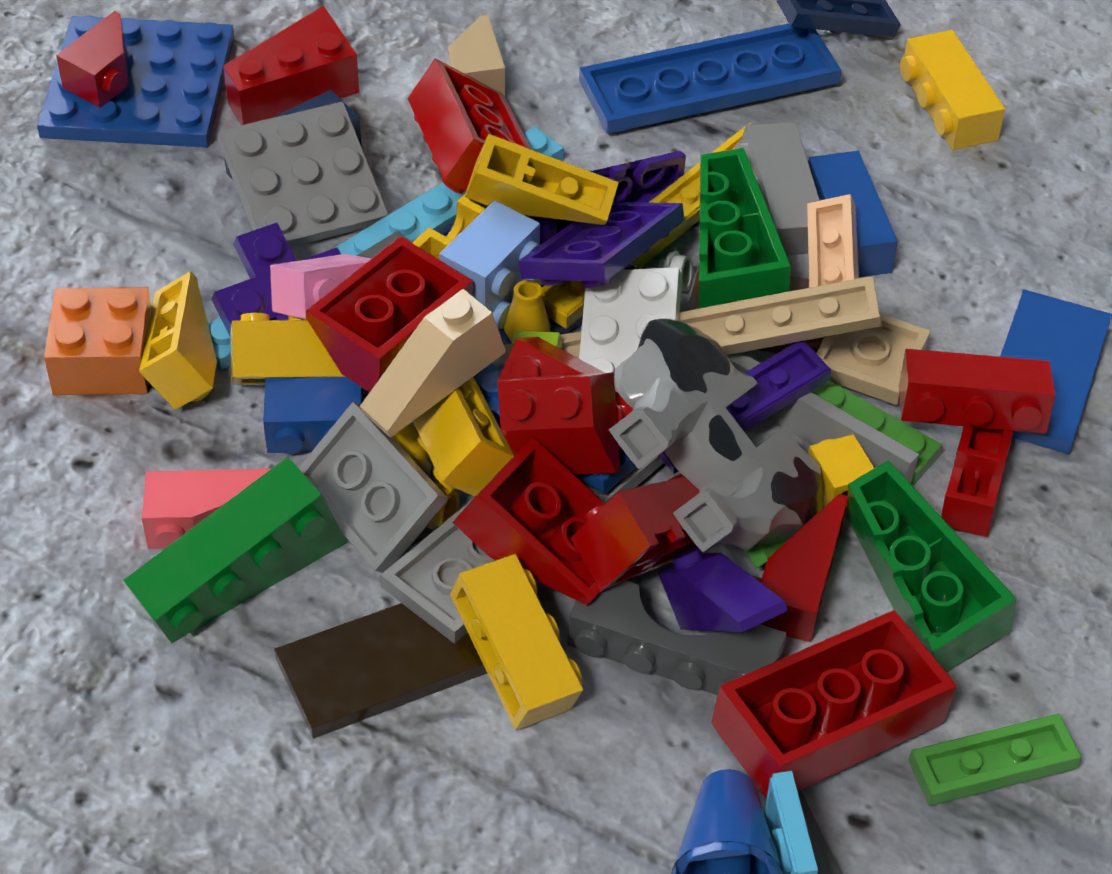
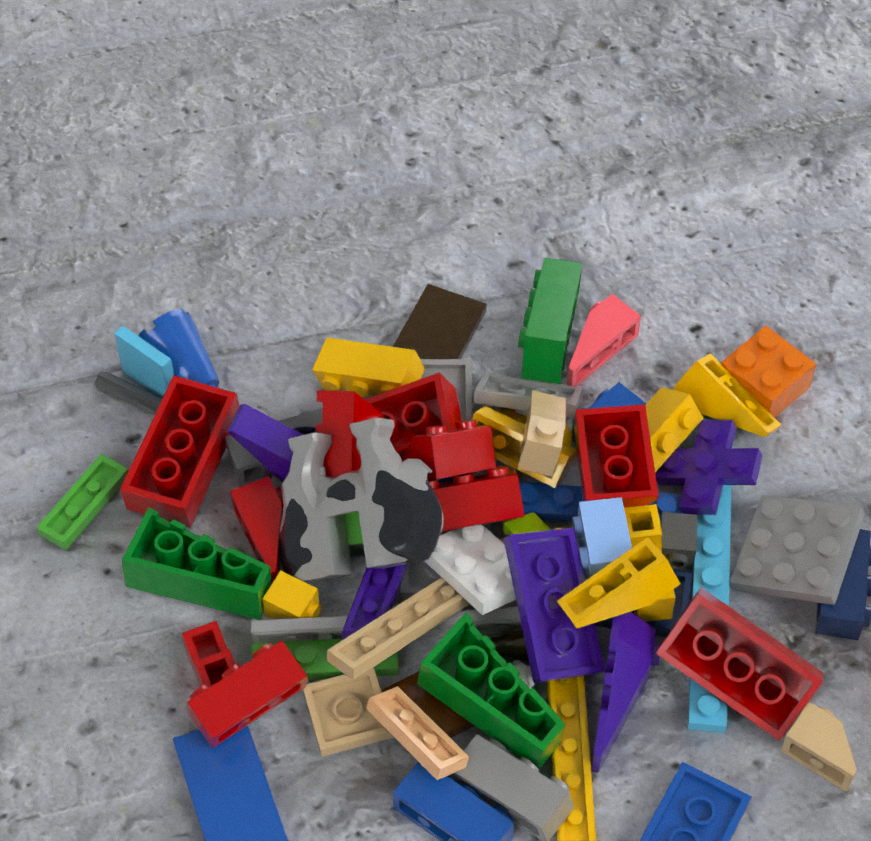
camera: 140 degrees right, 5 degrees up
bright pink brick [270,254,371,319] -> none

